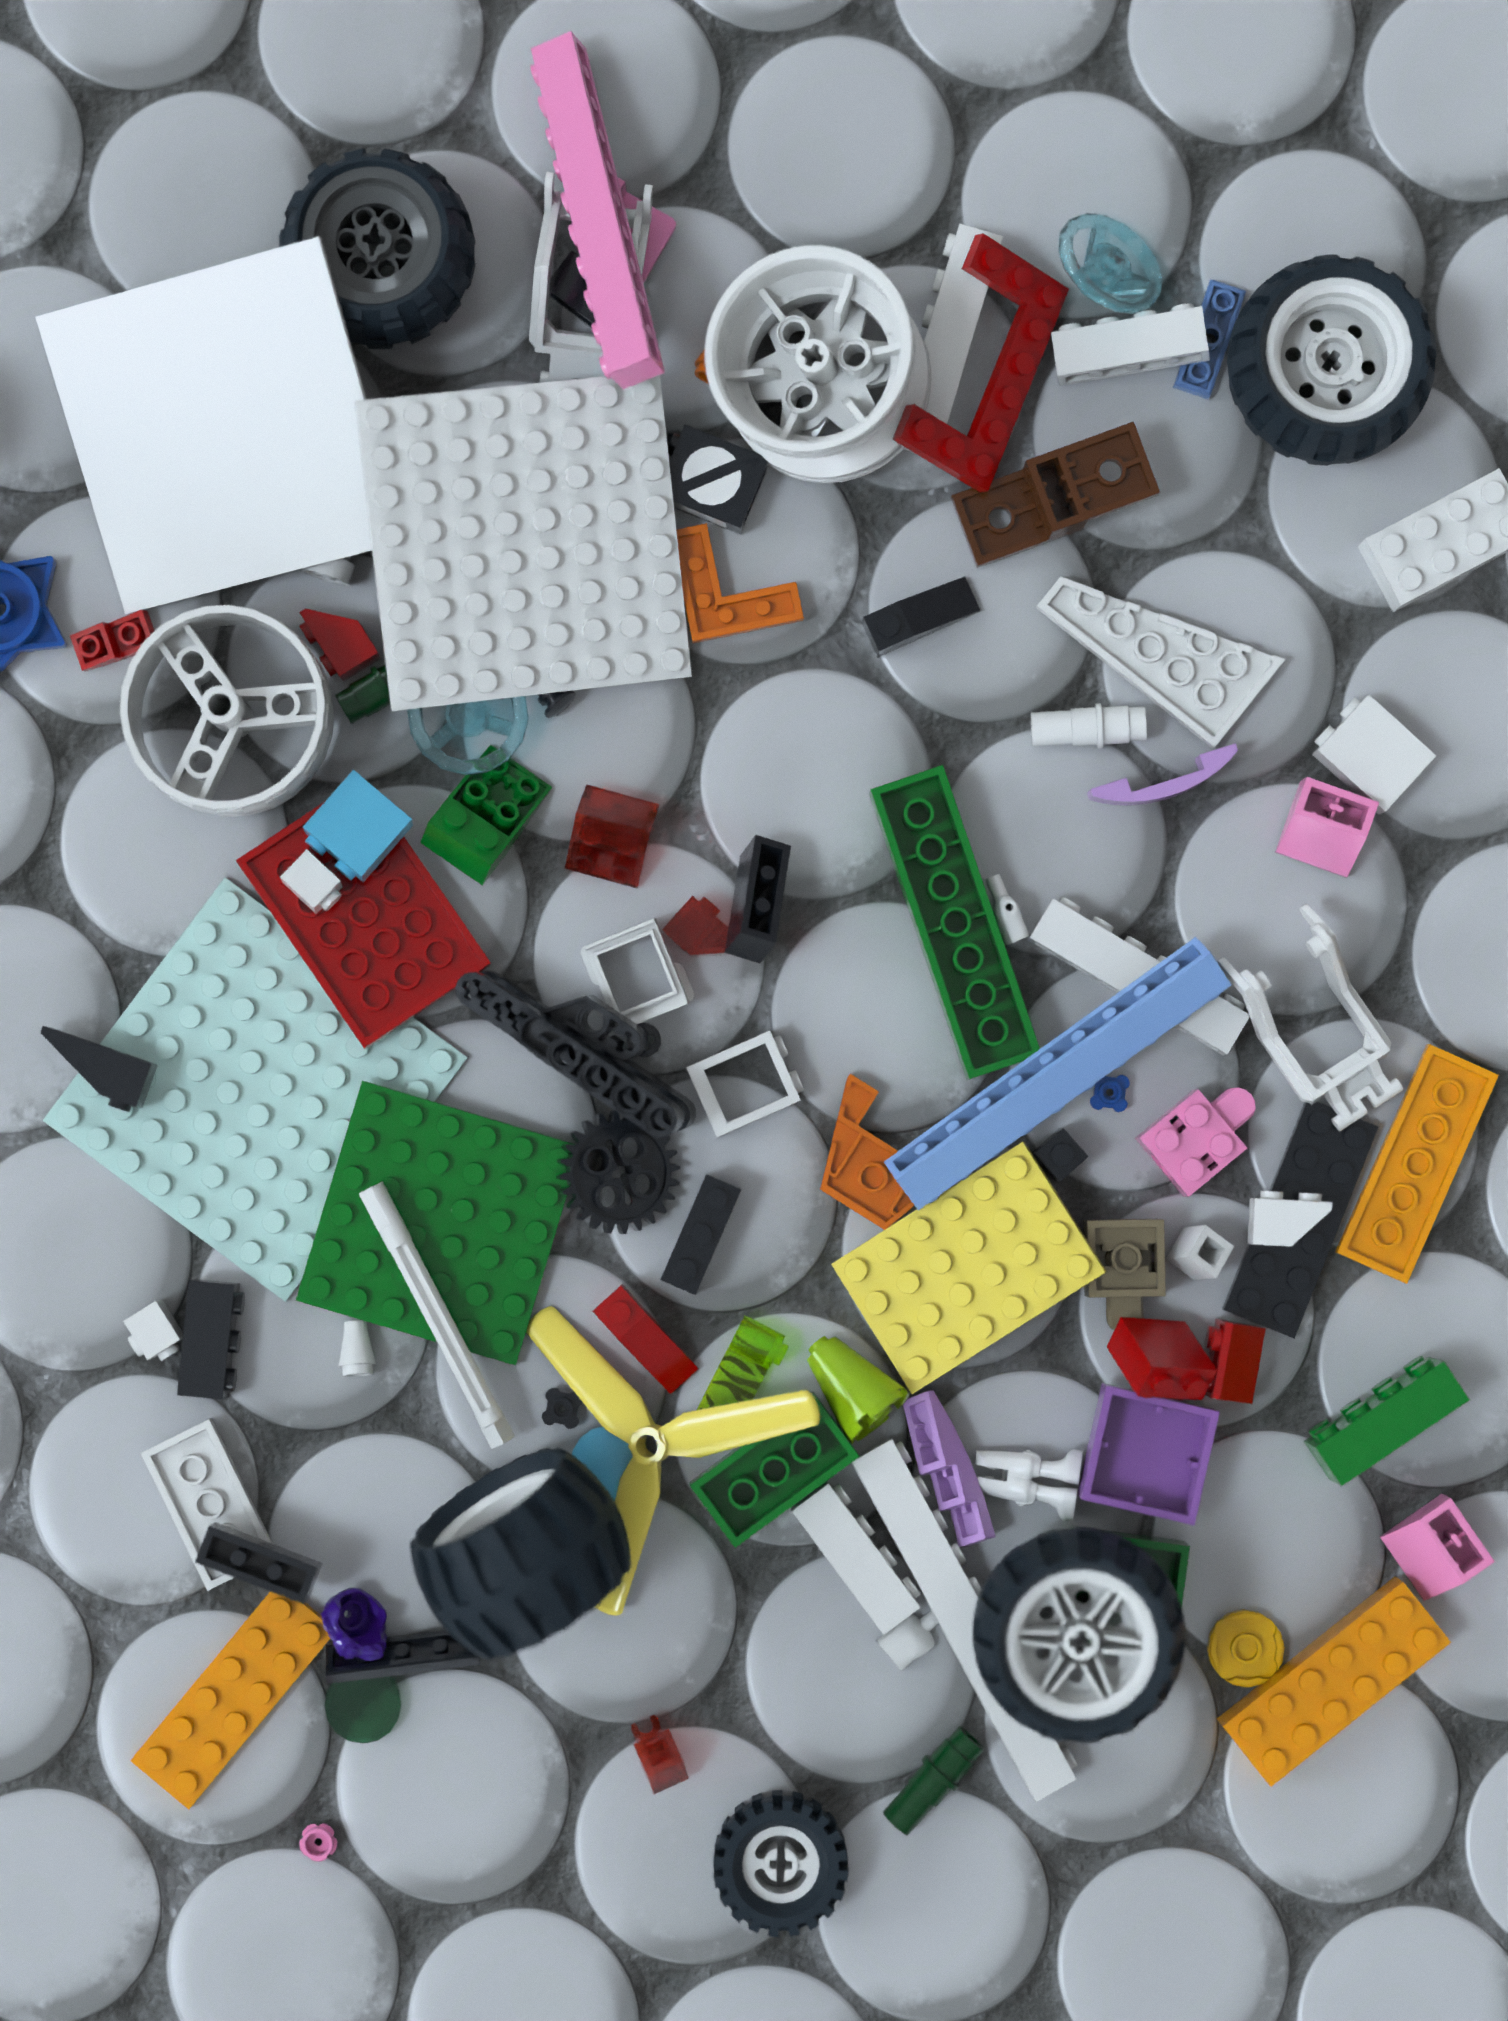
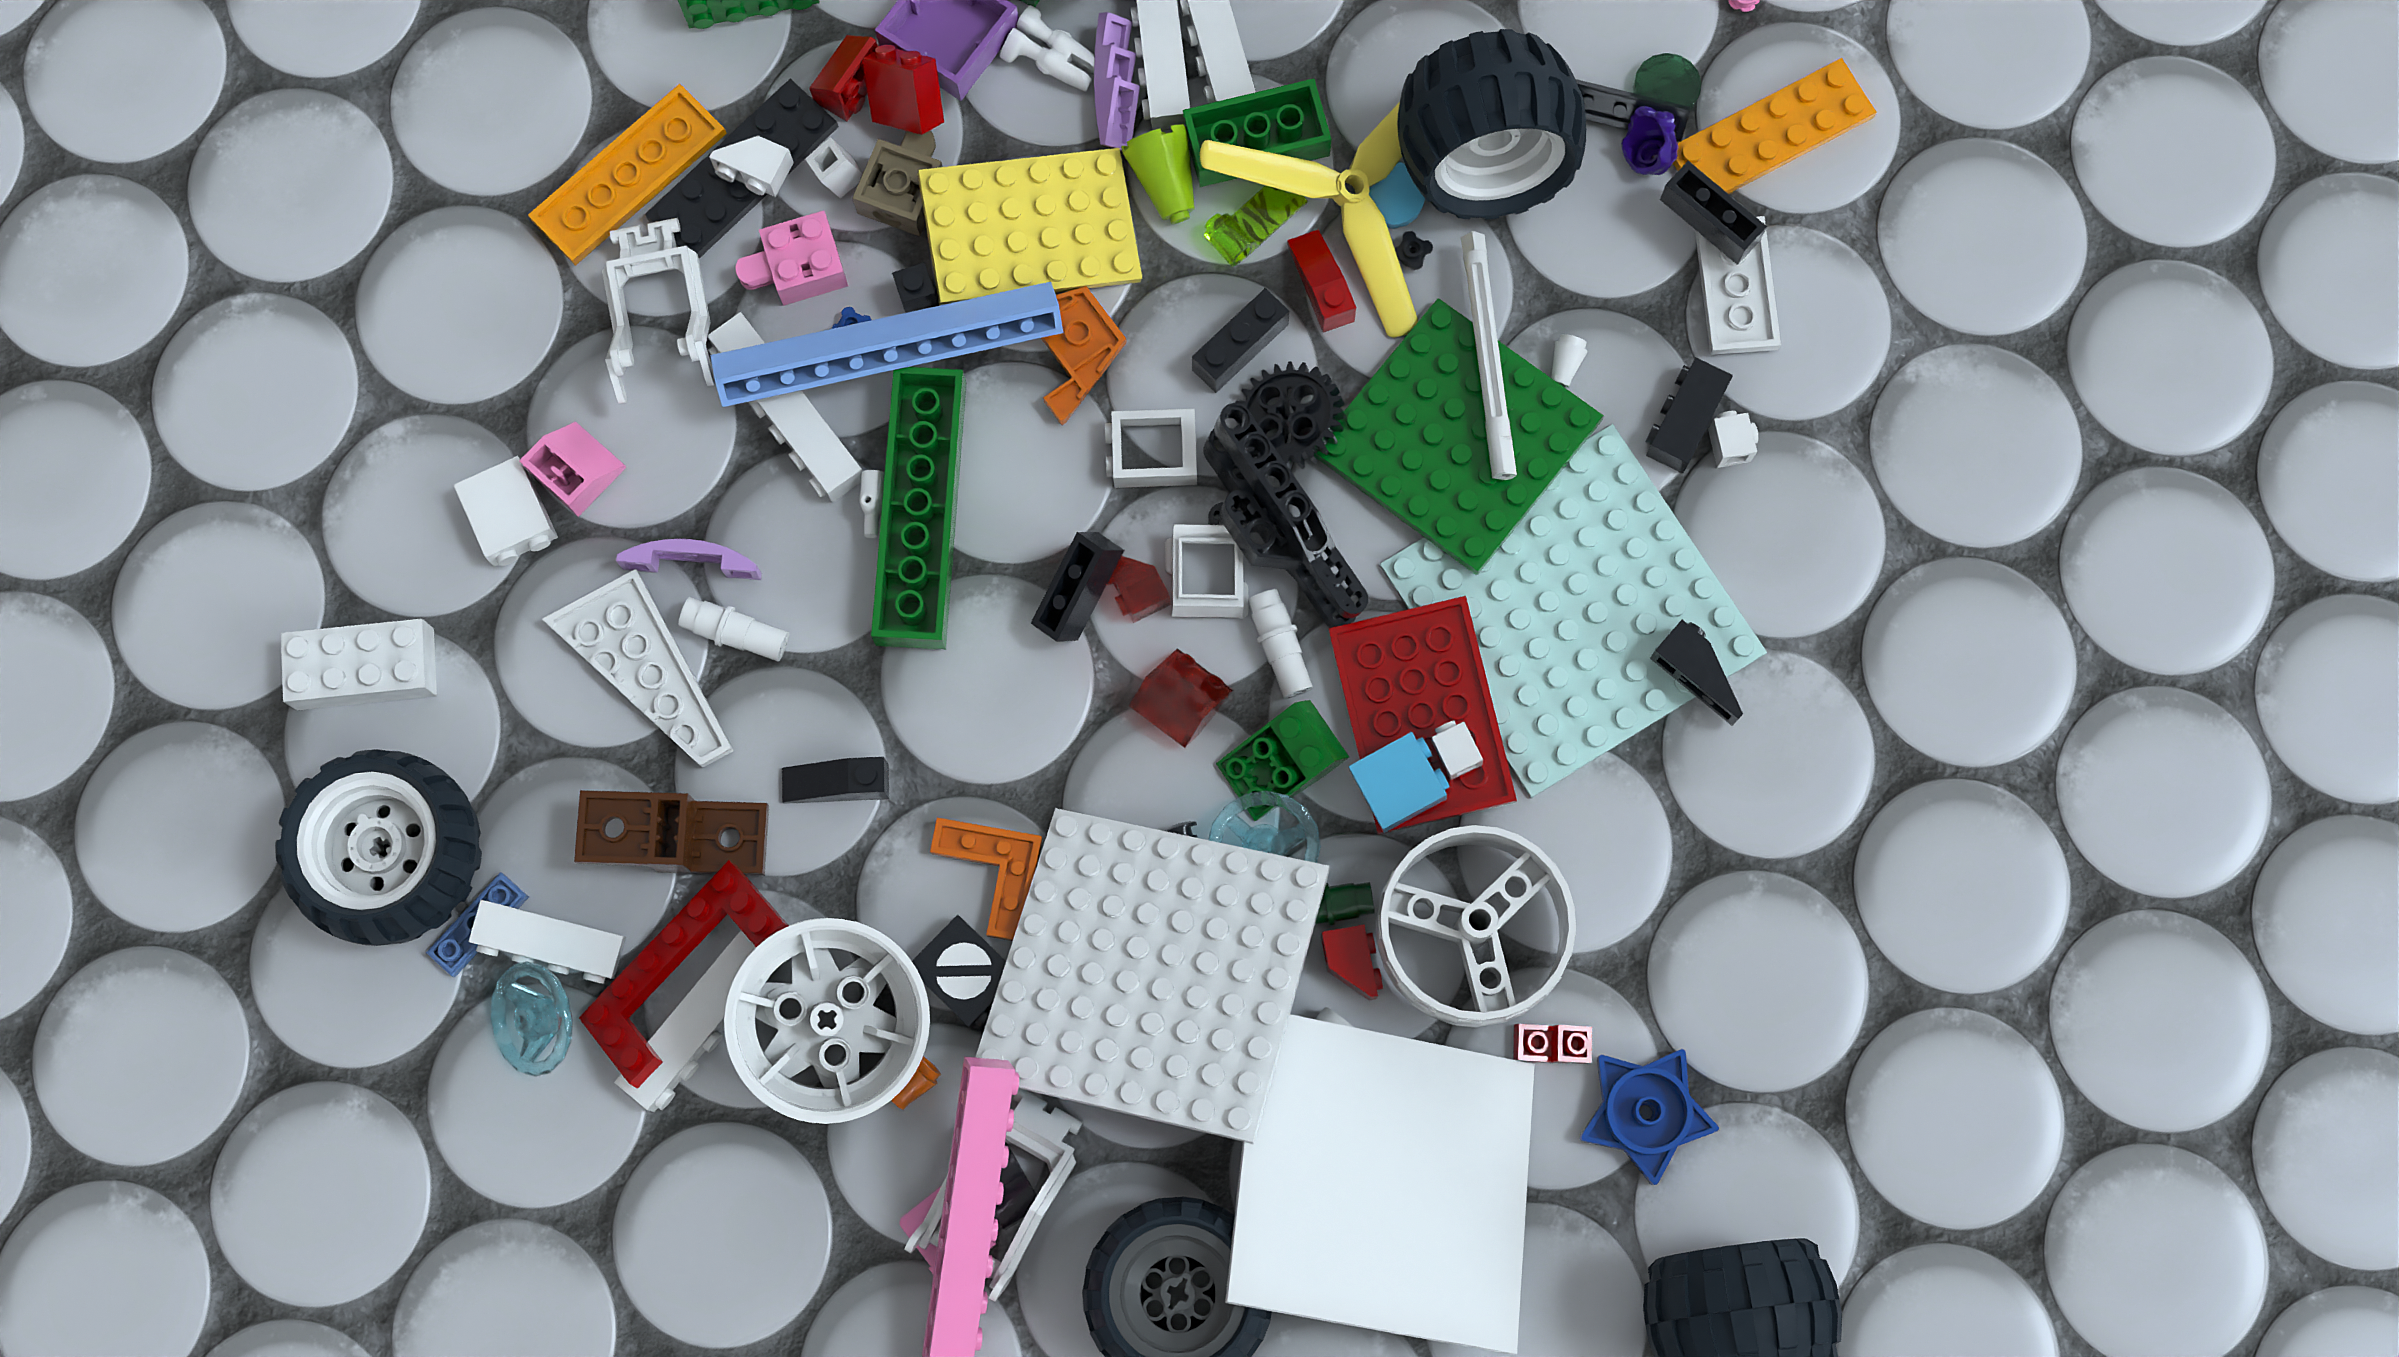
camera: 155 degrees left, 10 degrees down
none -> white piece [1248,589,1313,699]

